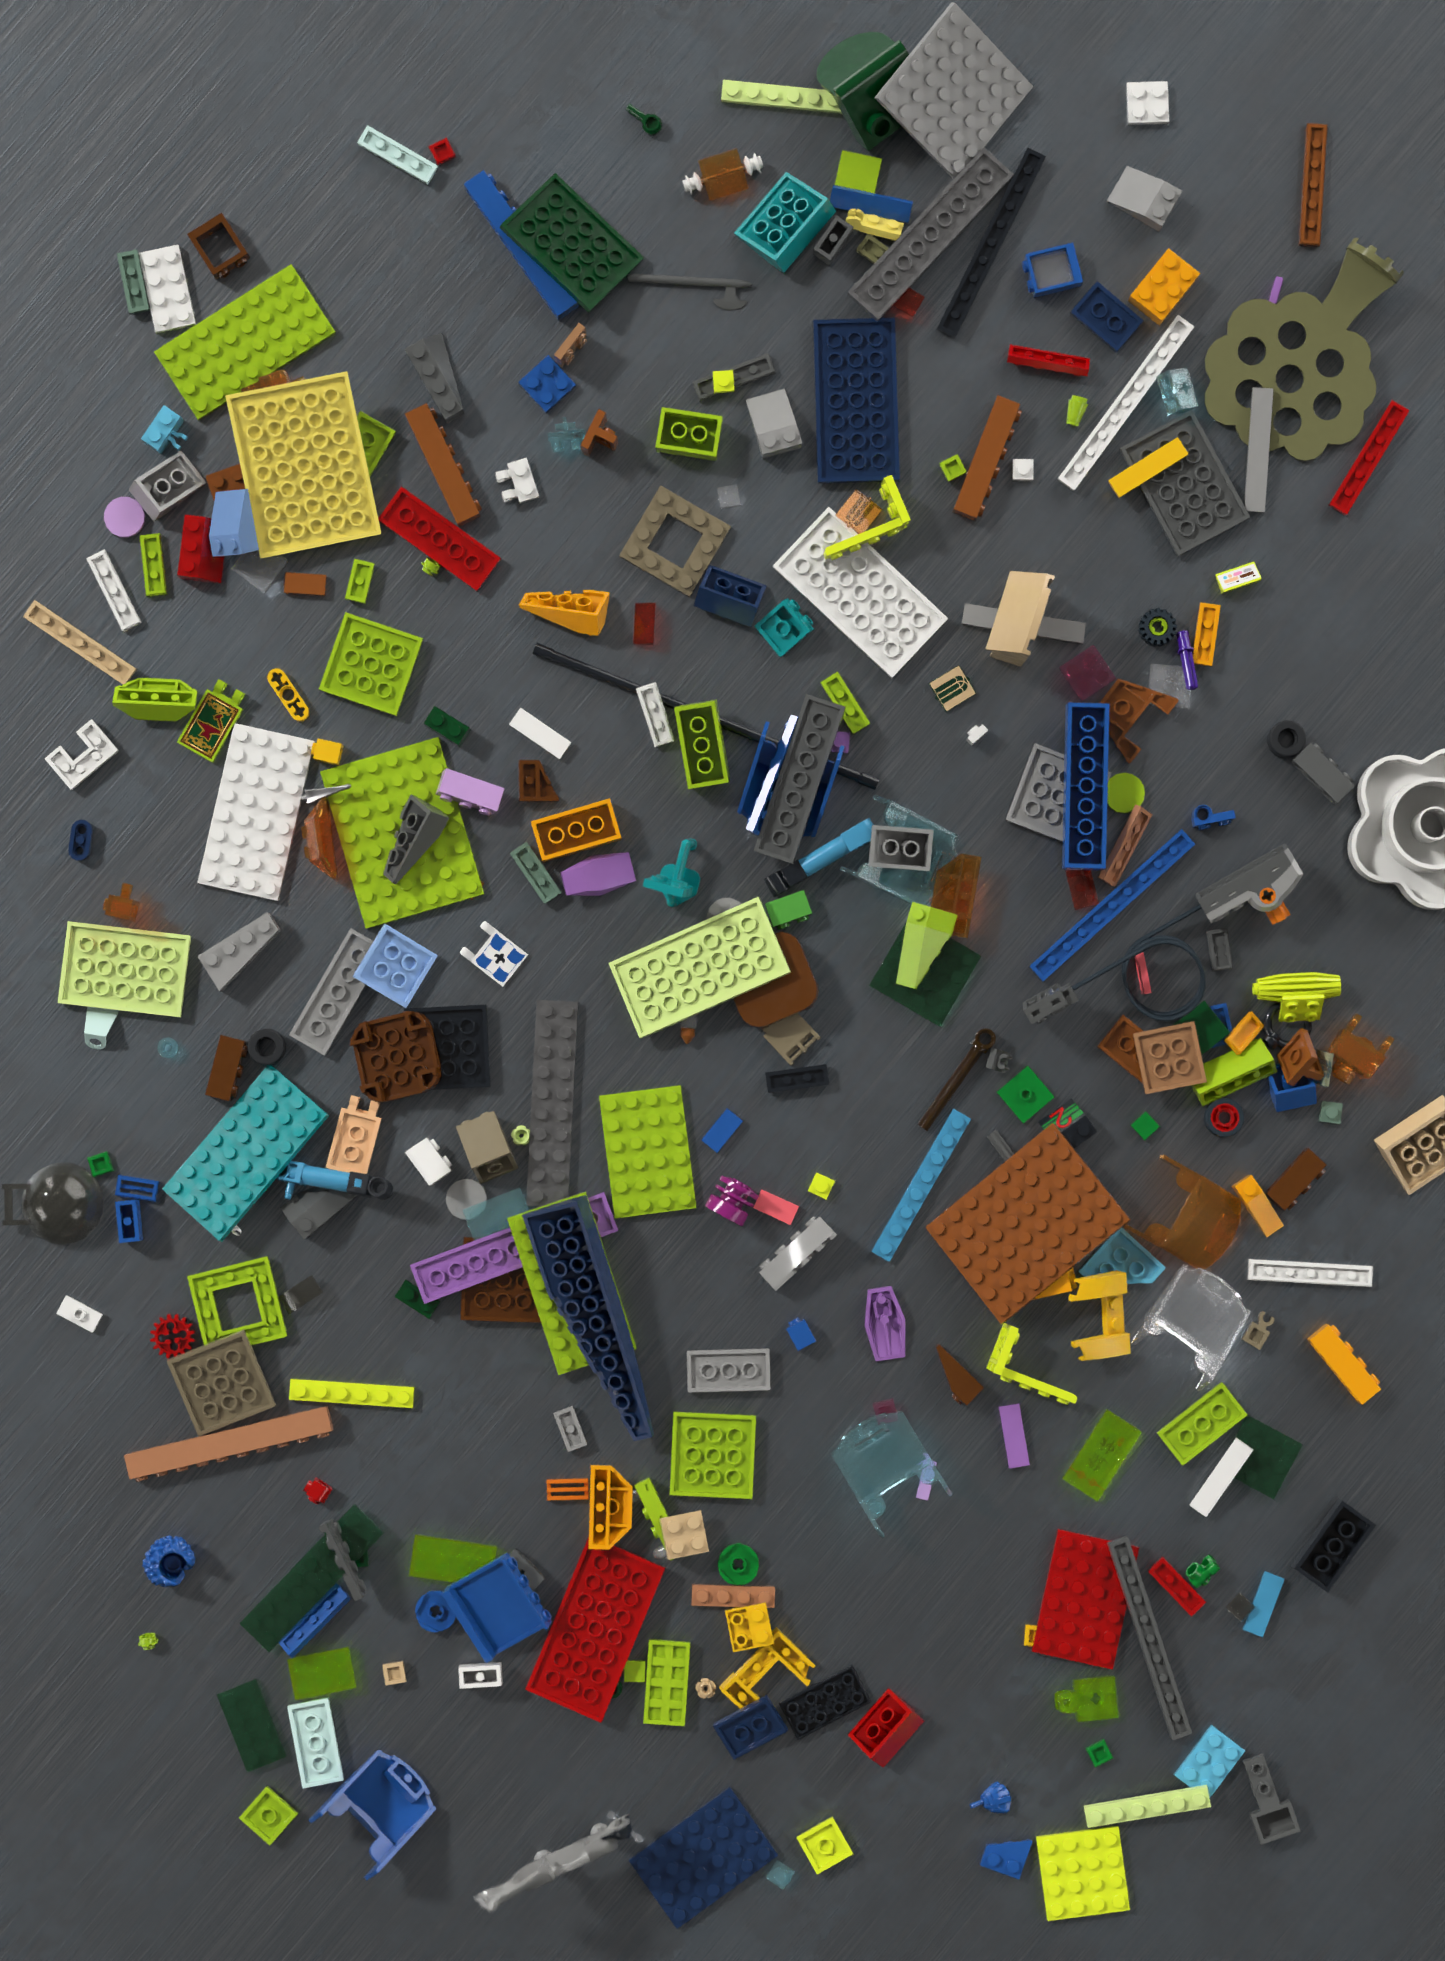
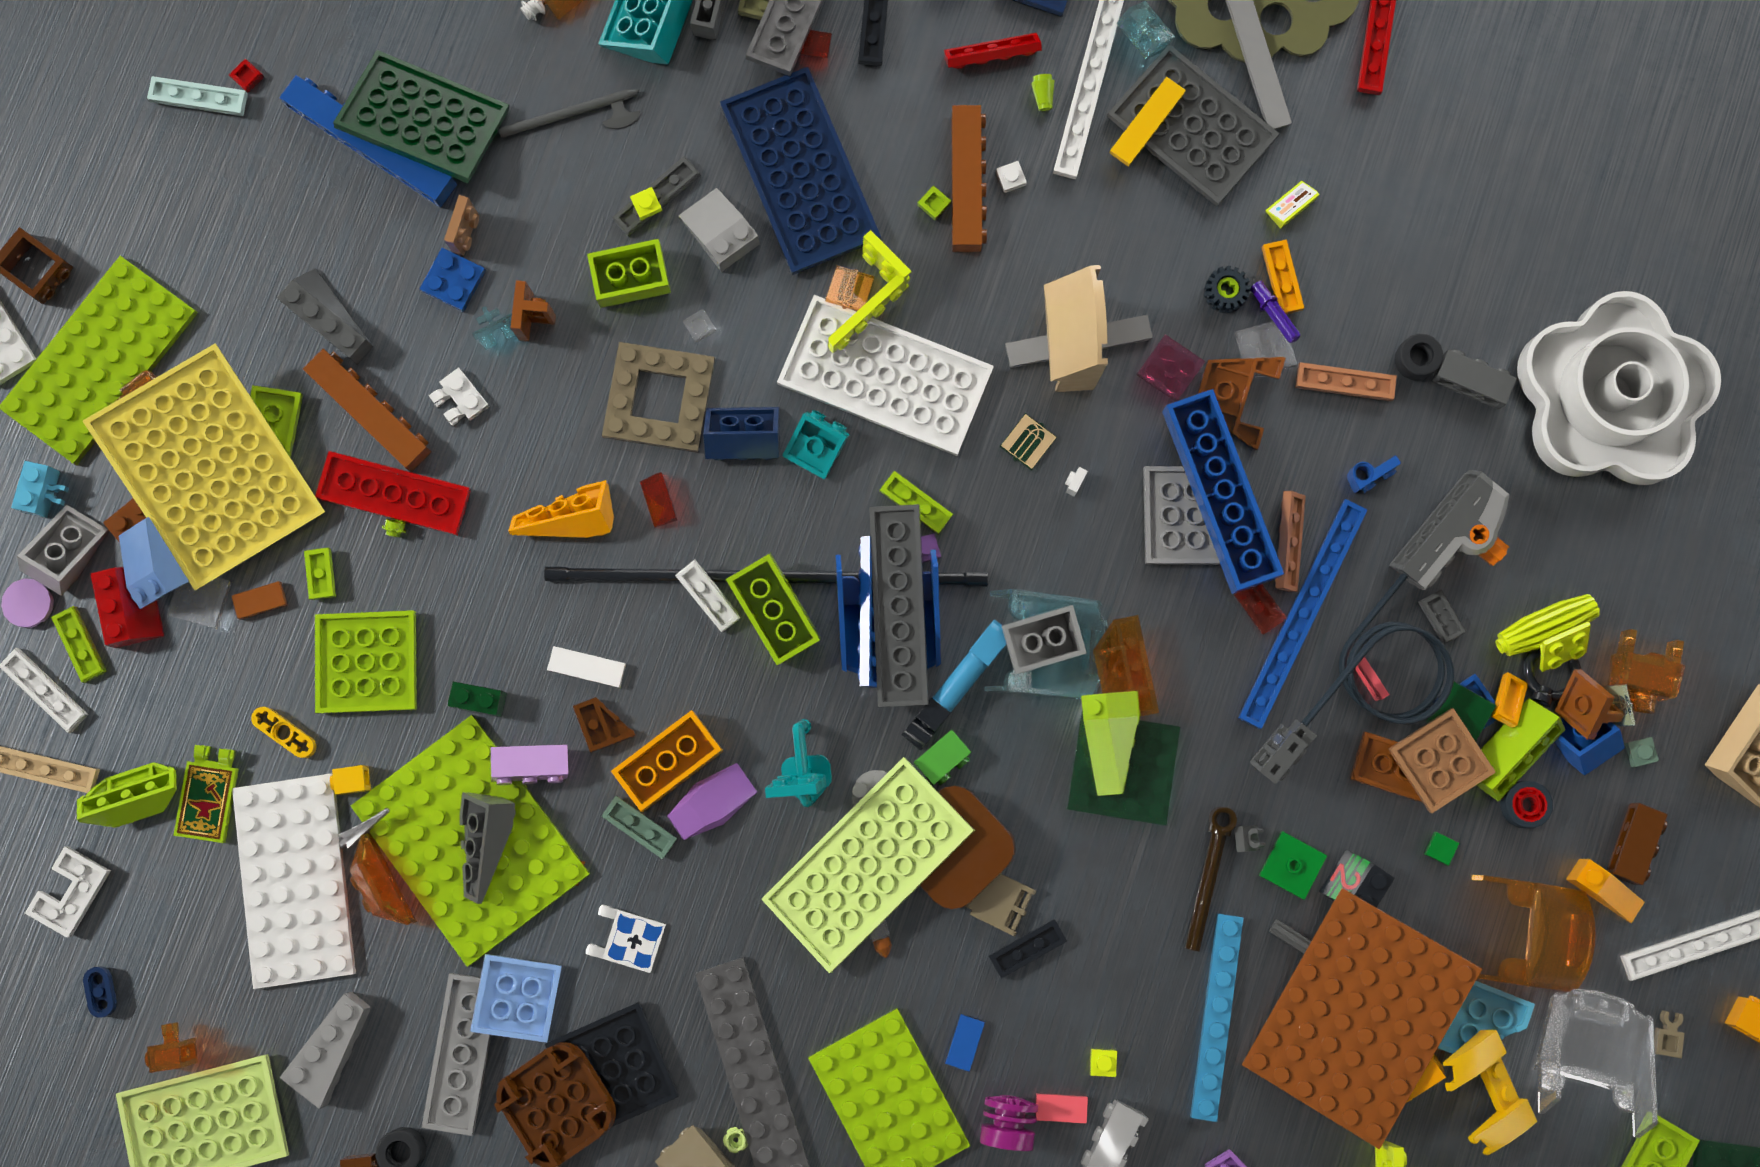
camera: 20 degrees left, 5 degrees down
lime tile [1107,772,1145,814] -> none
none -> nougat plate [1295,362,1397,401]

